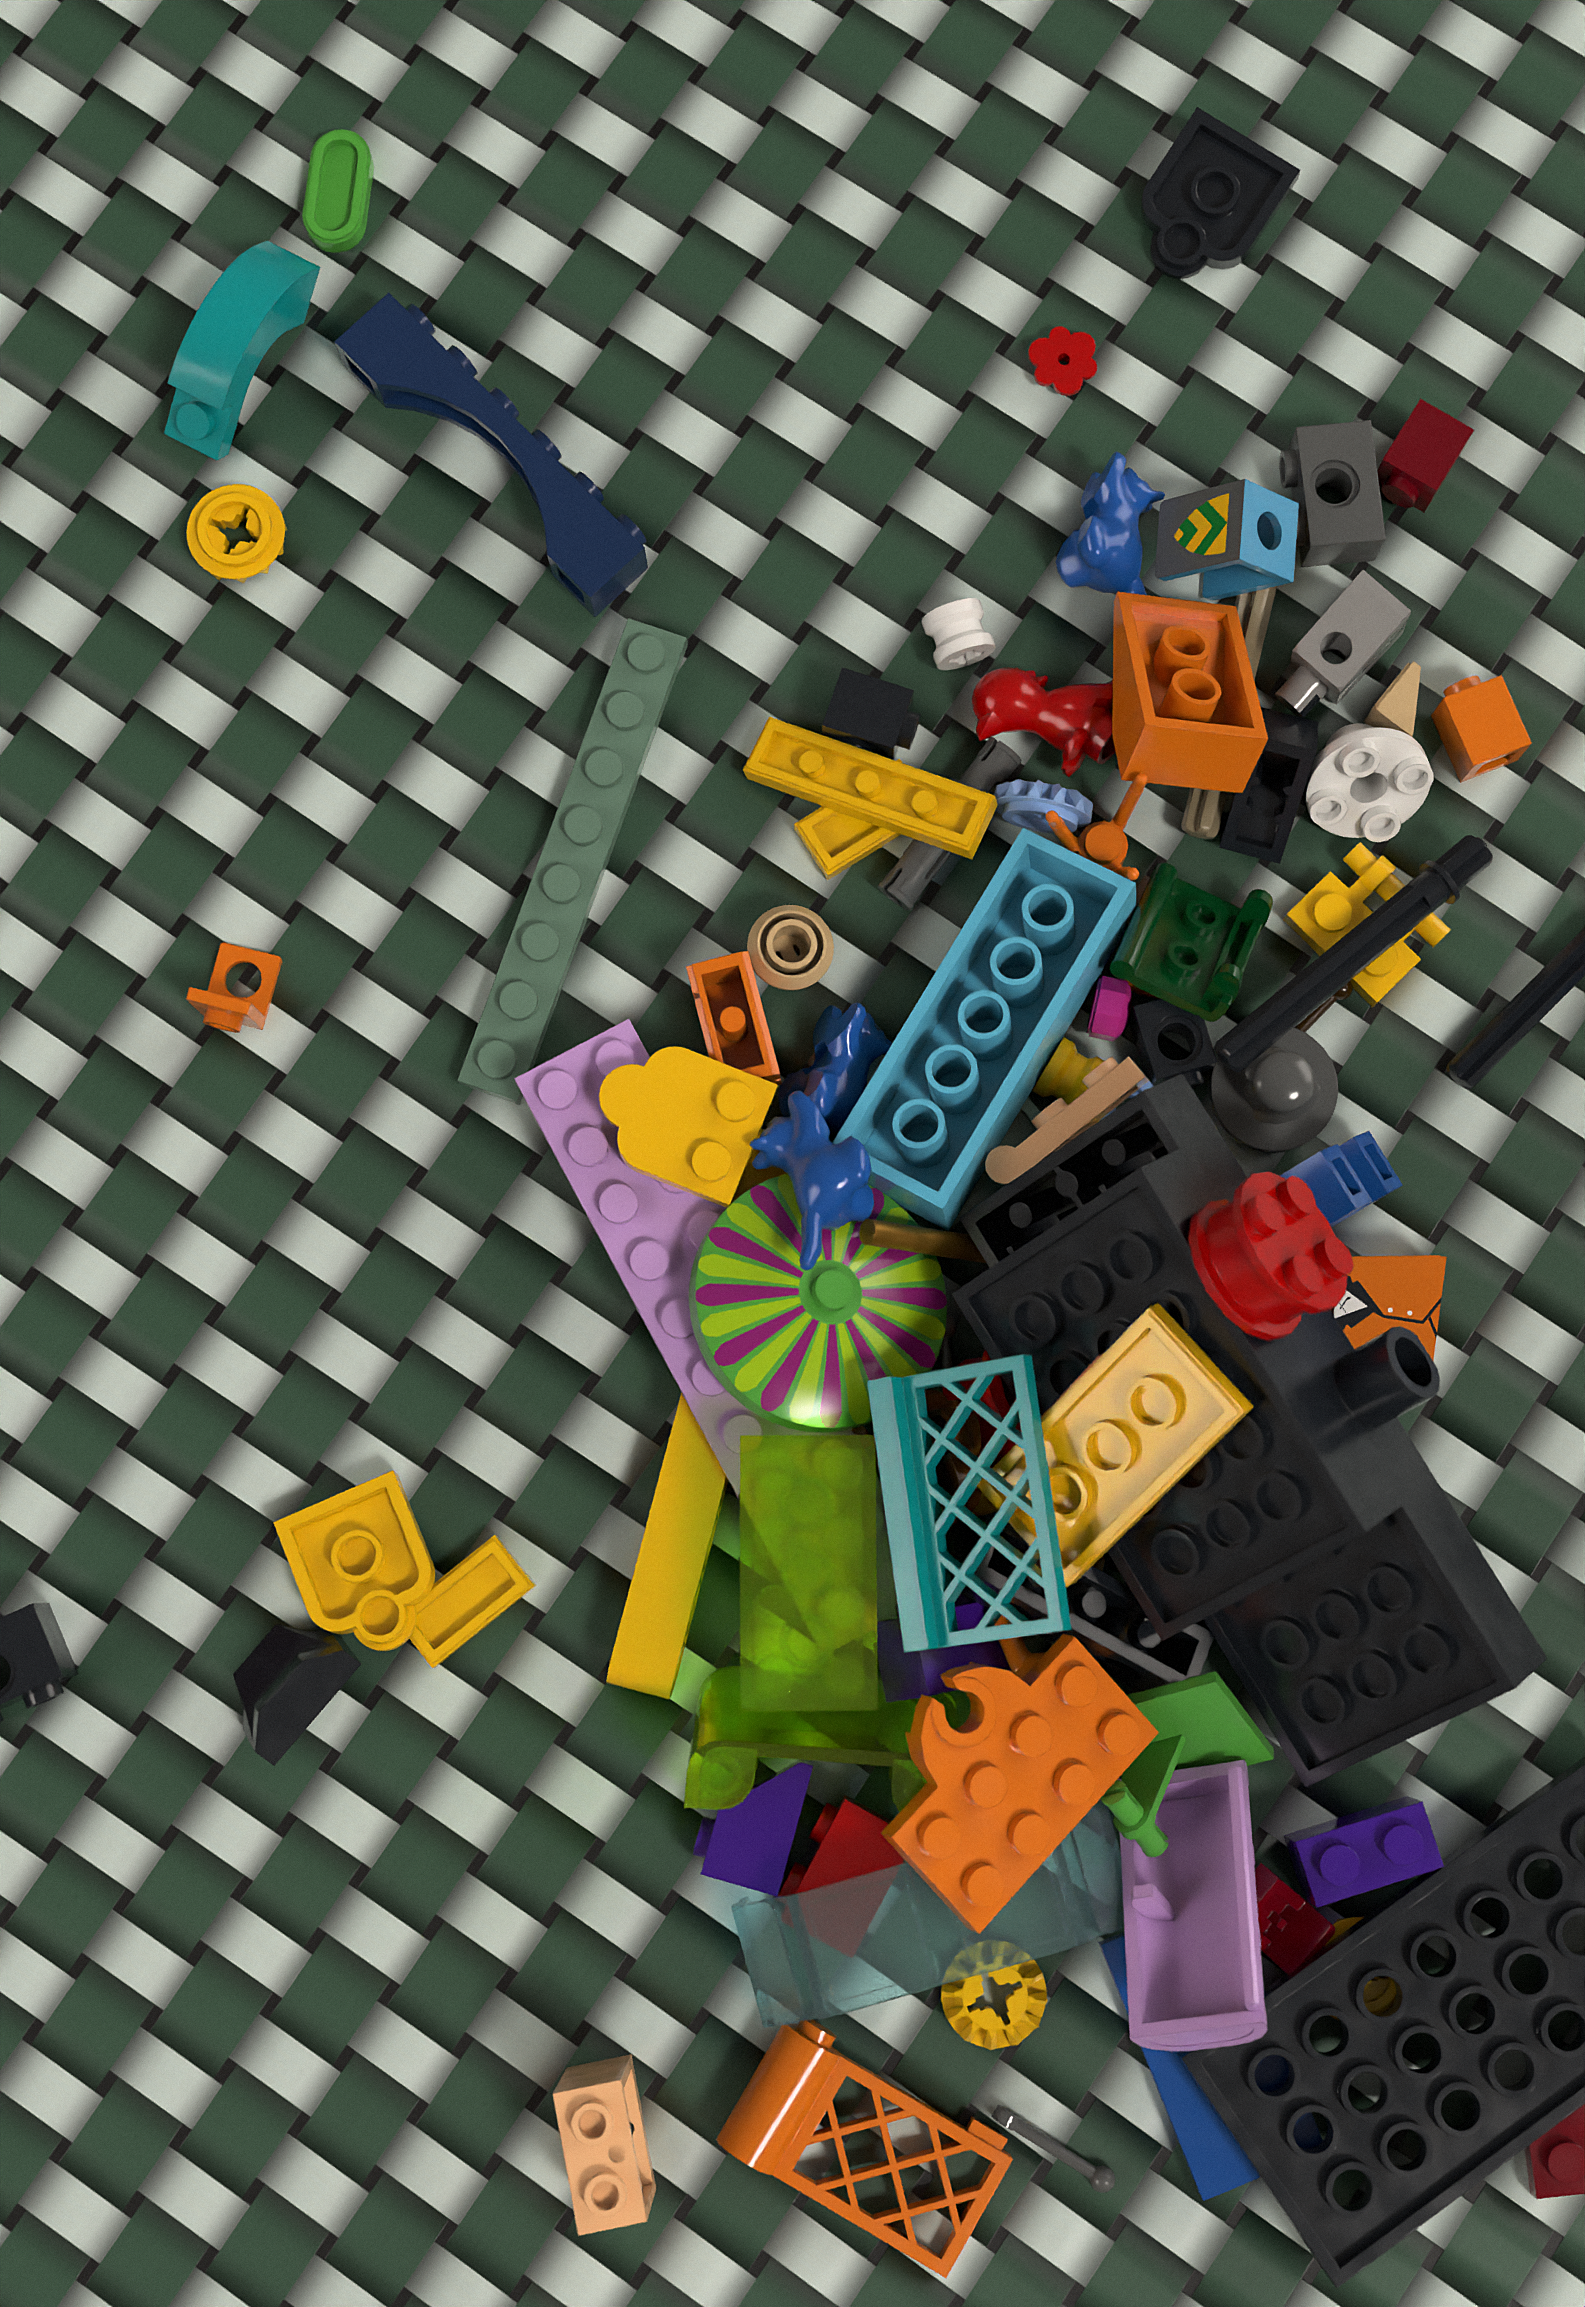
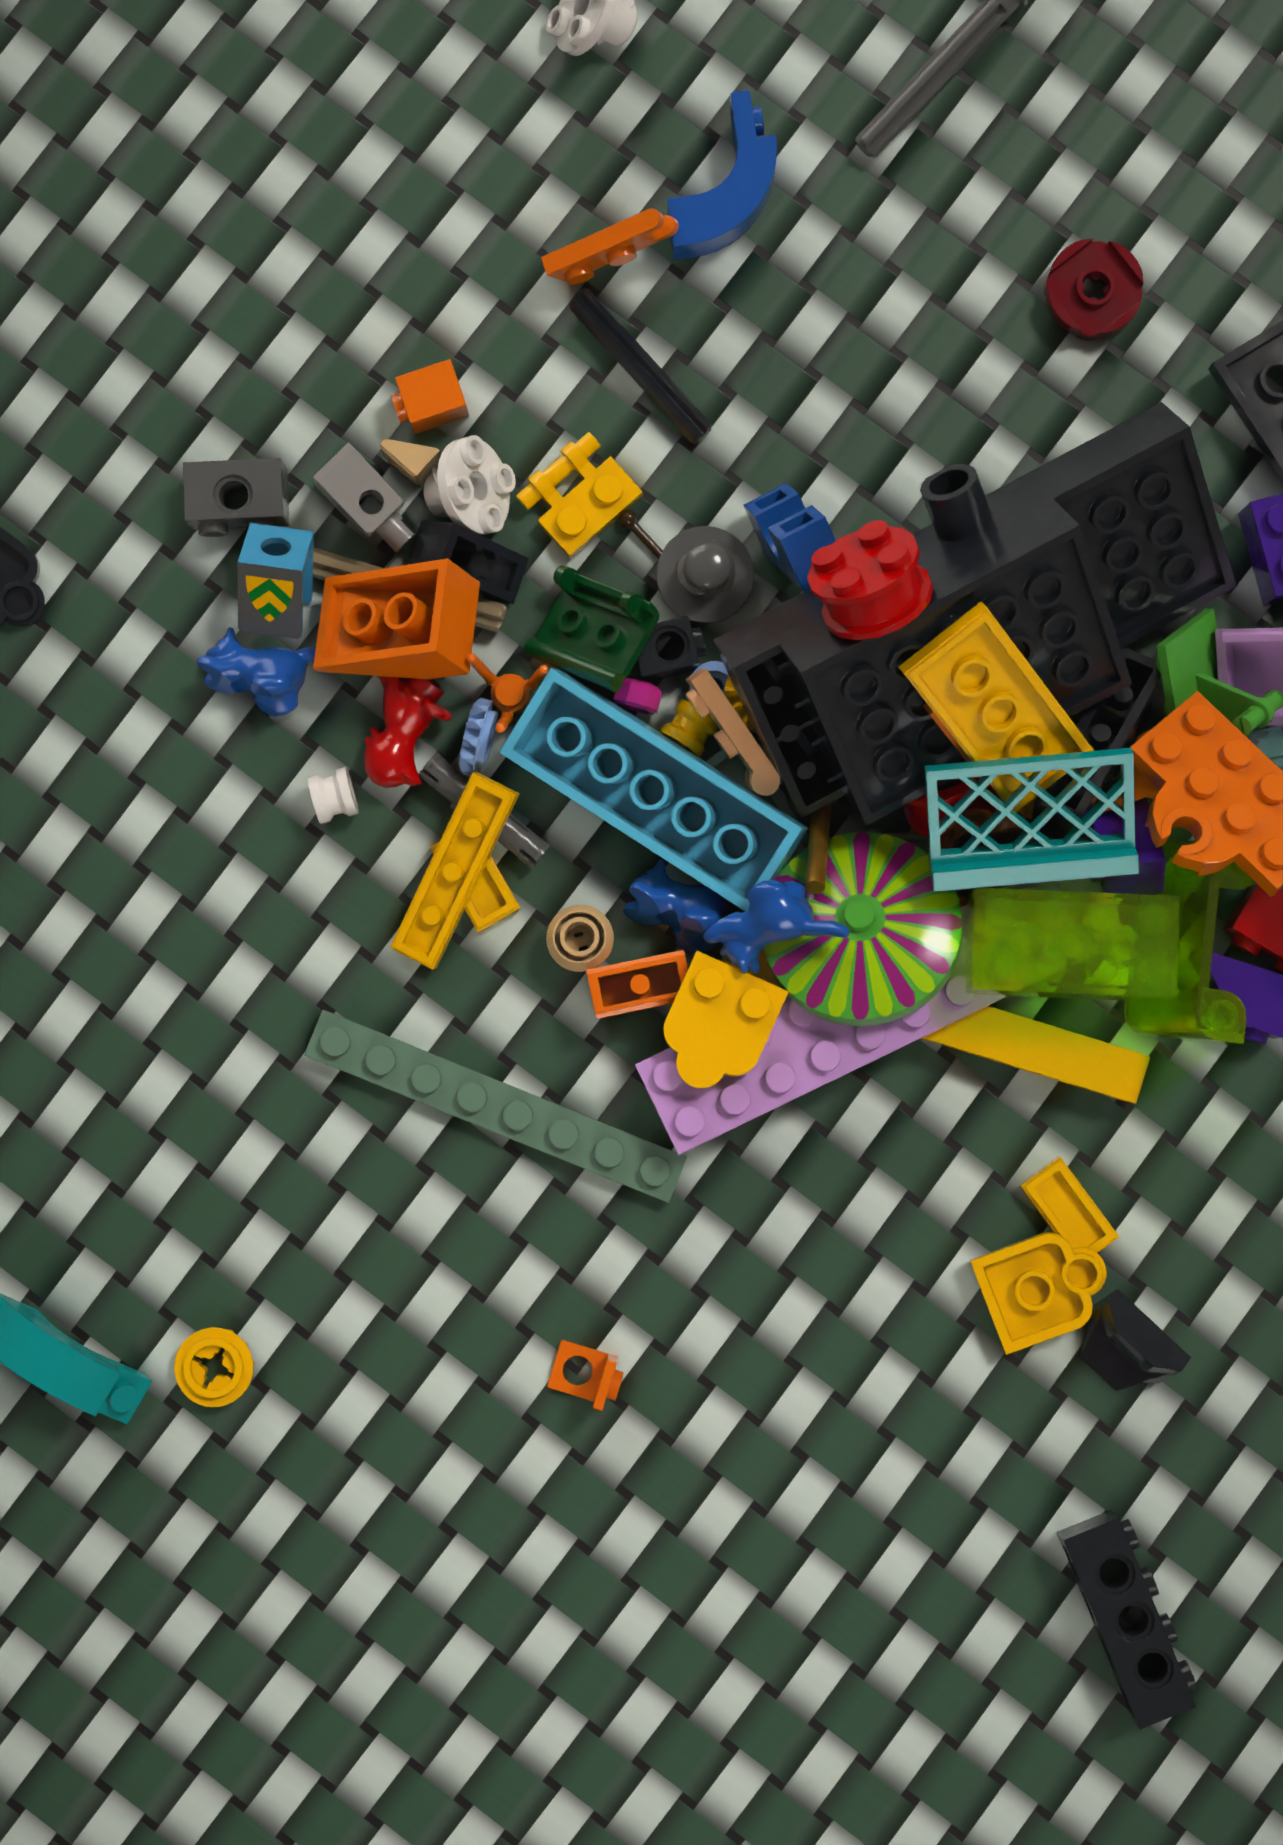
camera: 85 degrees left, 5 degrees up
dark blue arch [334,292,648,617] -> none
black brick [822,667,921,760] -> none
red plant [1028,326,1097,396] -> none
black axle [1214,835,1493,1072] -> none
orange torso [1330,1255,1447,1360] -> none
dark red brick [1377,398,1474,513] -> none

